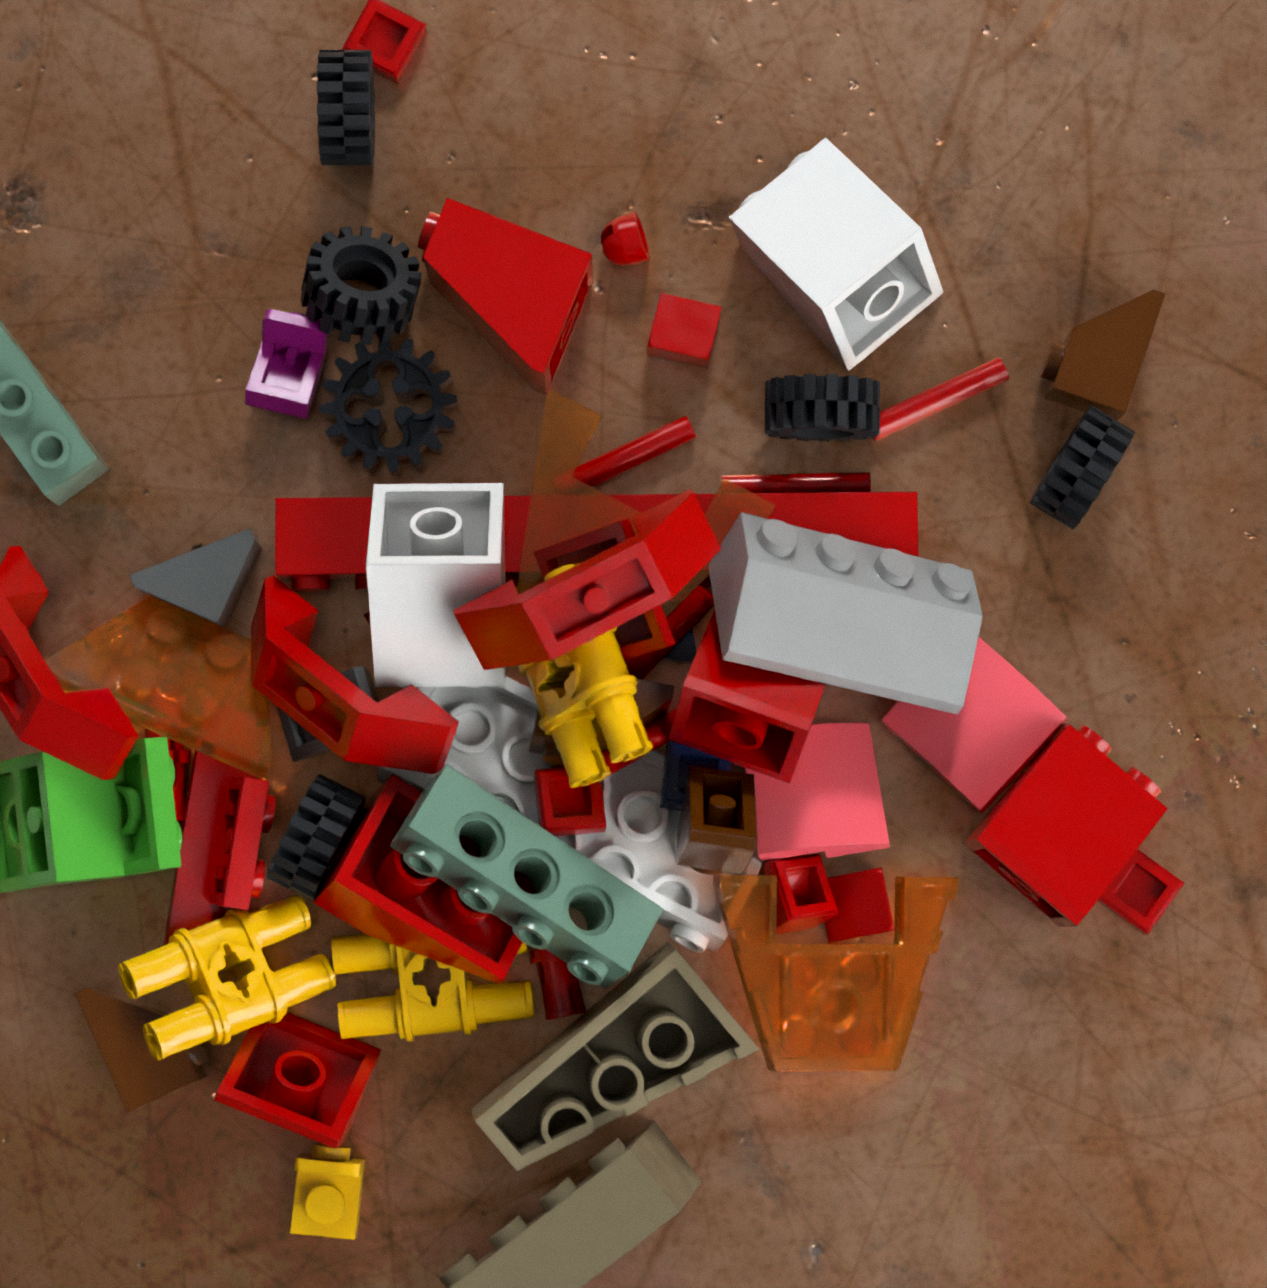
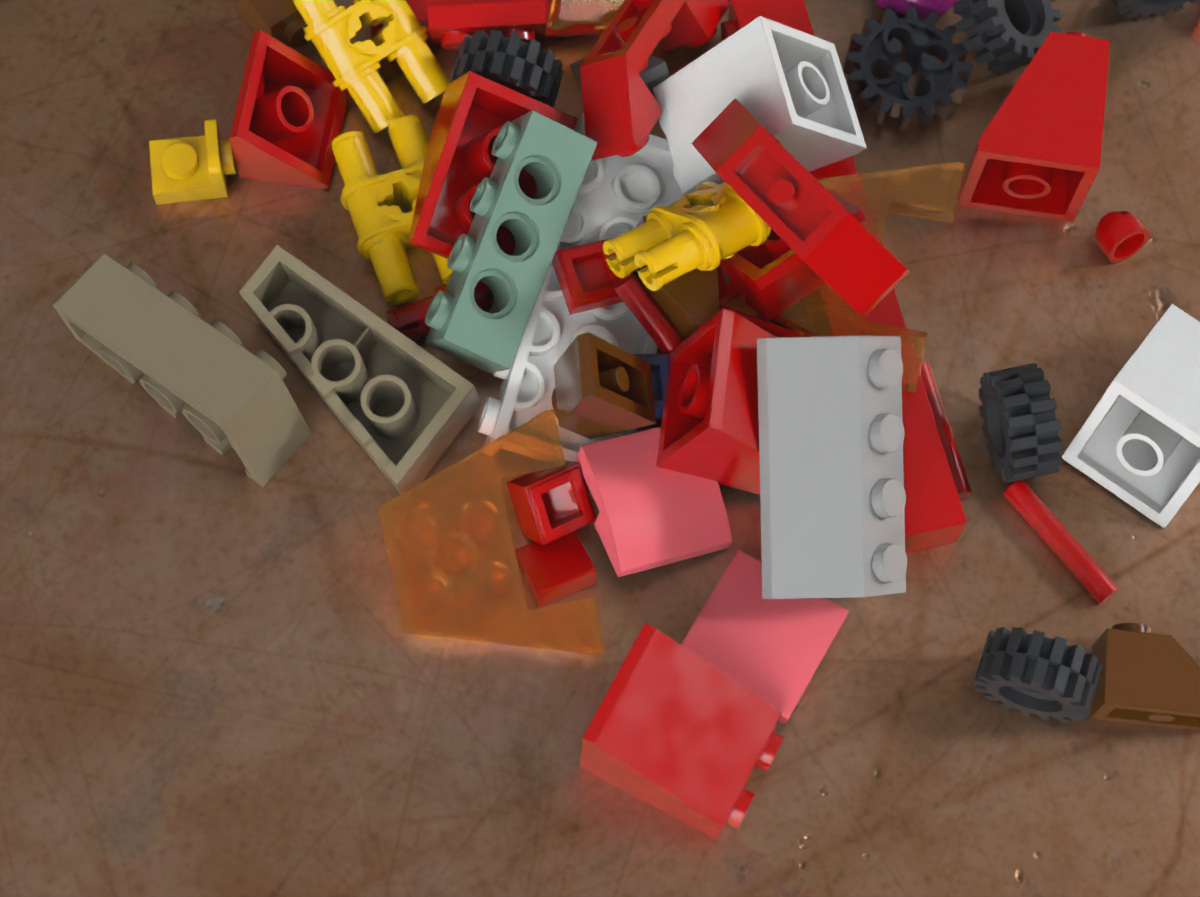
camera: 75 degrees right, 15 degrees down
red piece [552,415,696,495] -> none
red slope [647,293,722,369] -> none
red tile [1098,849,1185,935] -> none

